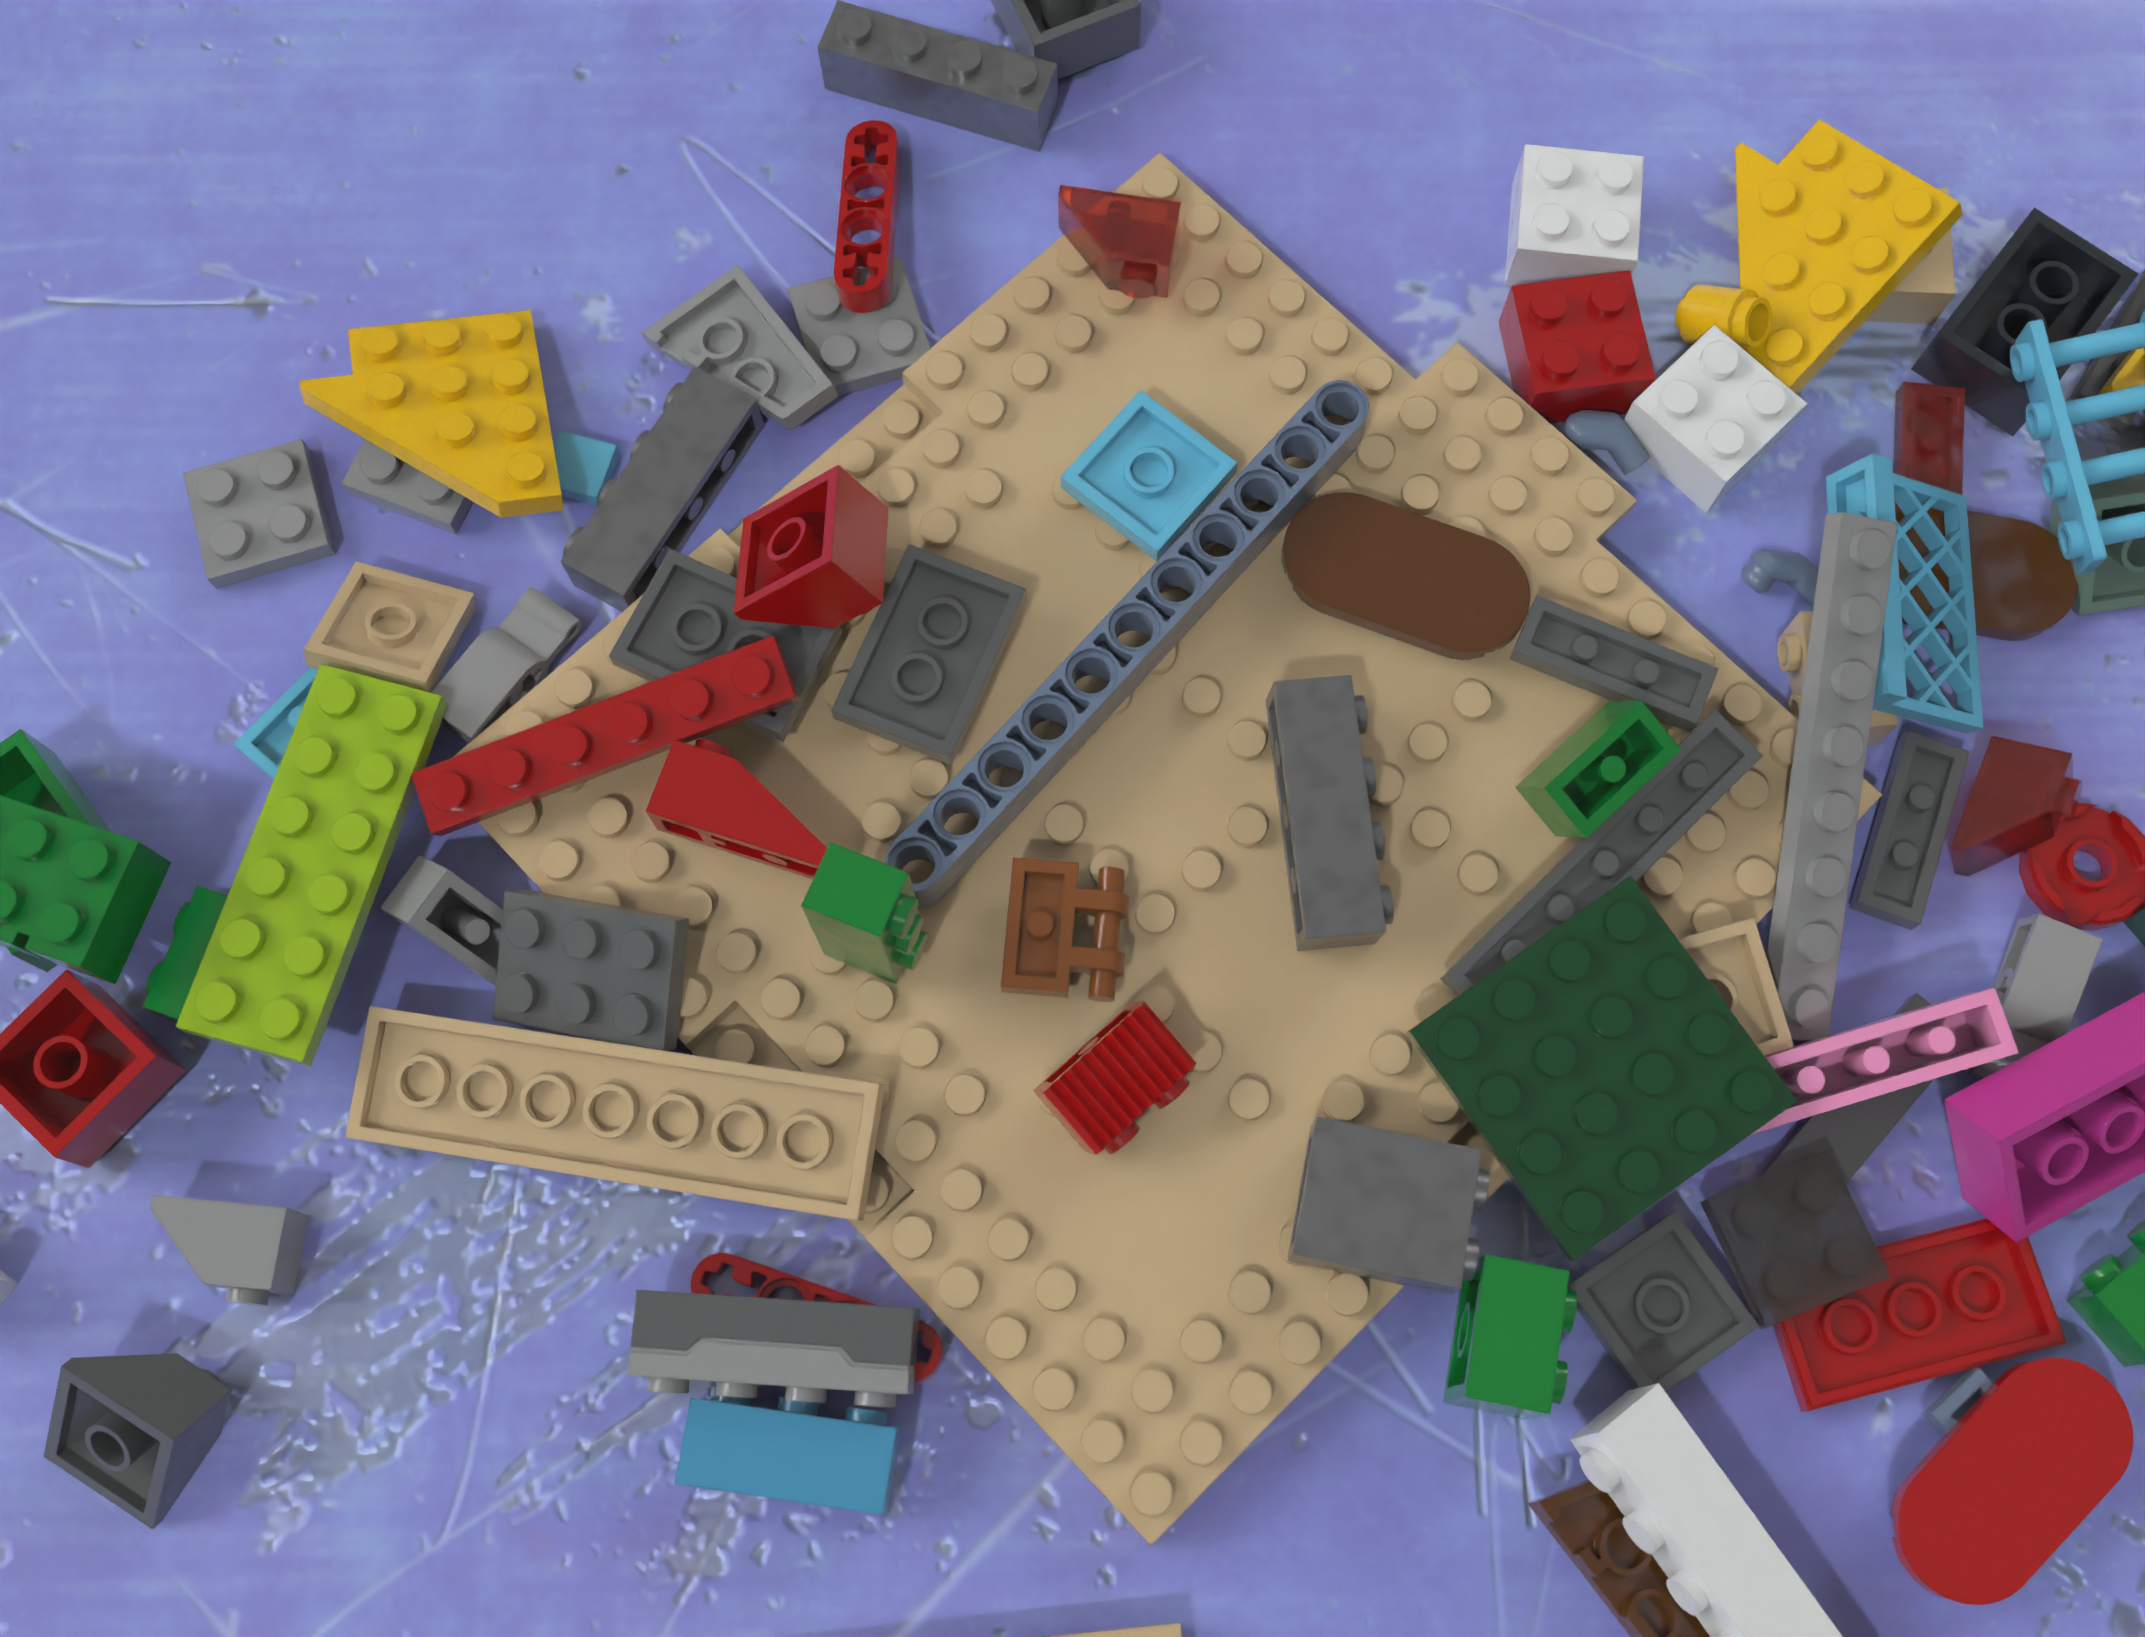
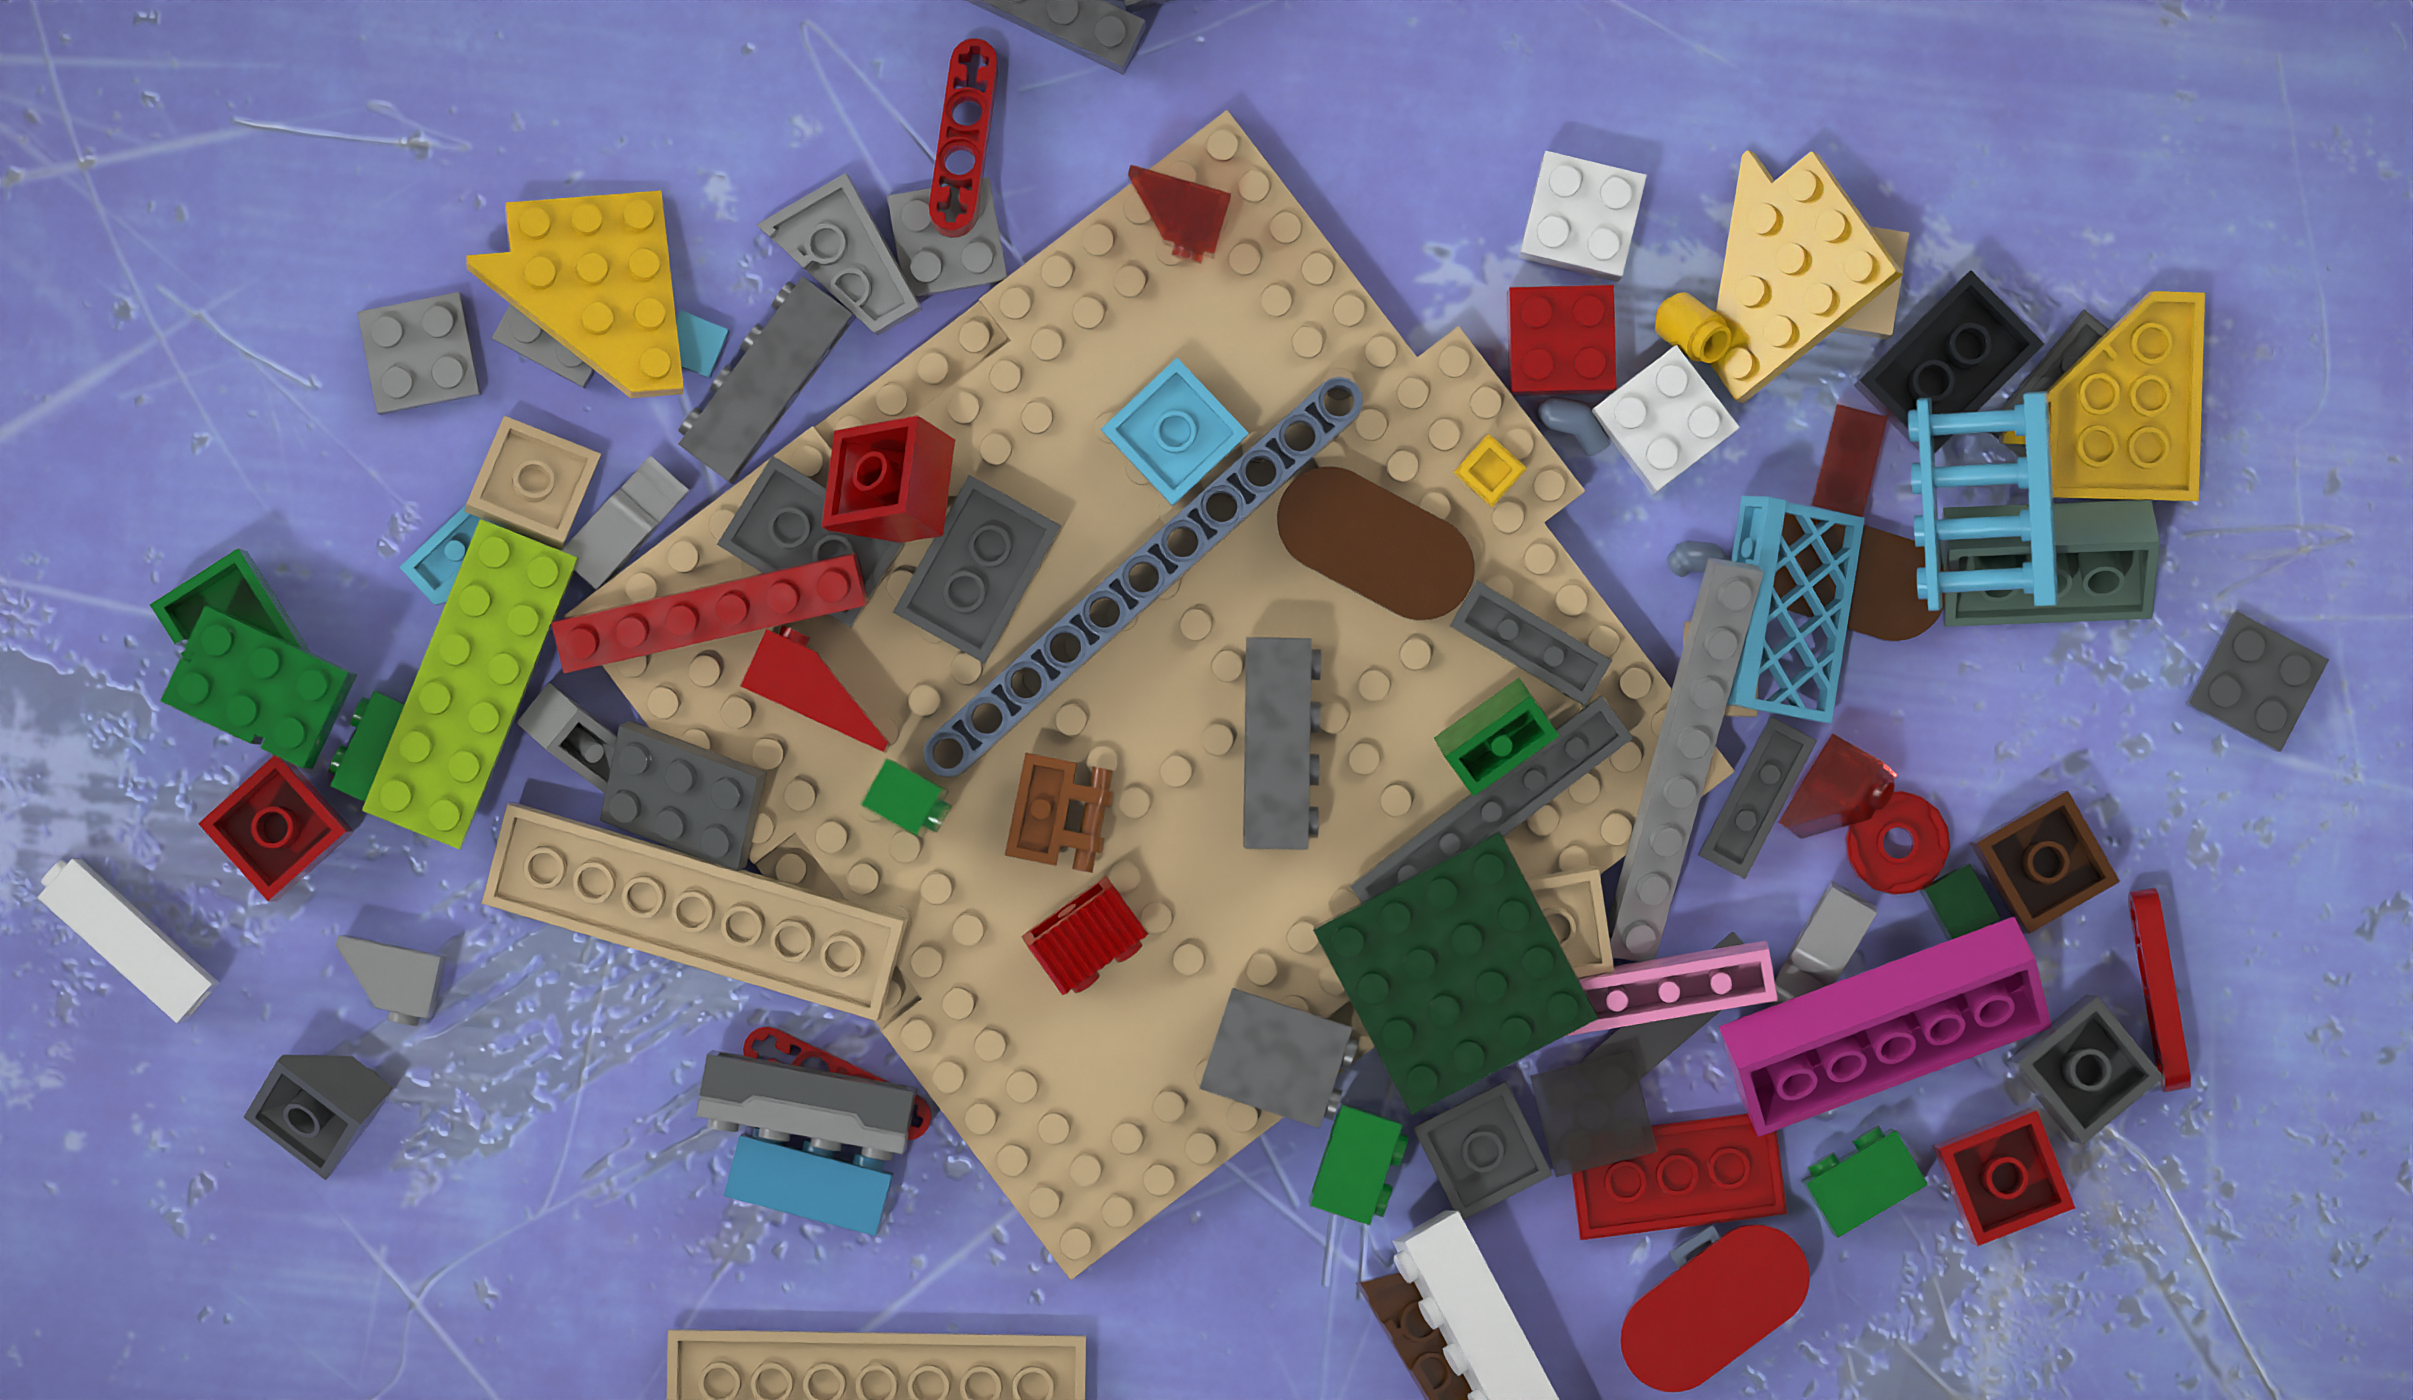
camera: 10 degrees right, 15 degrees up
none -> yellow tile [1453,433,1527,508]

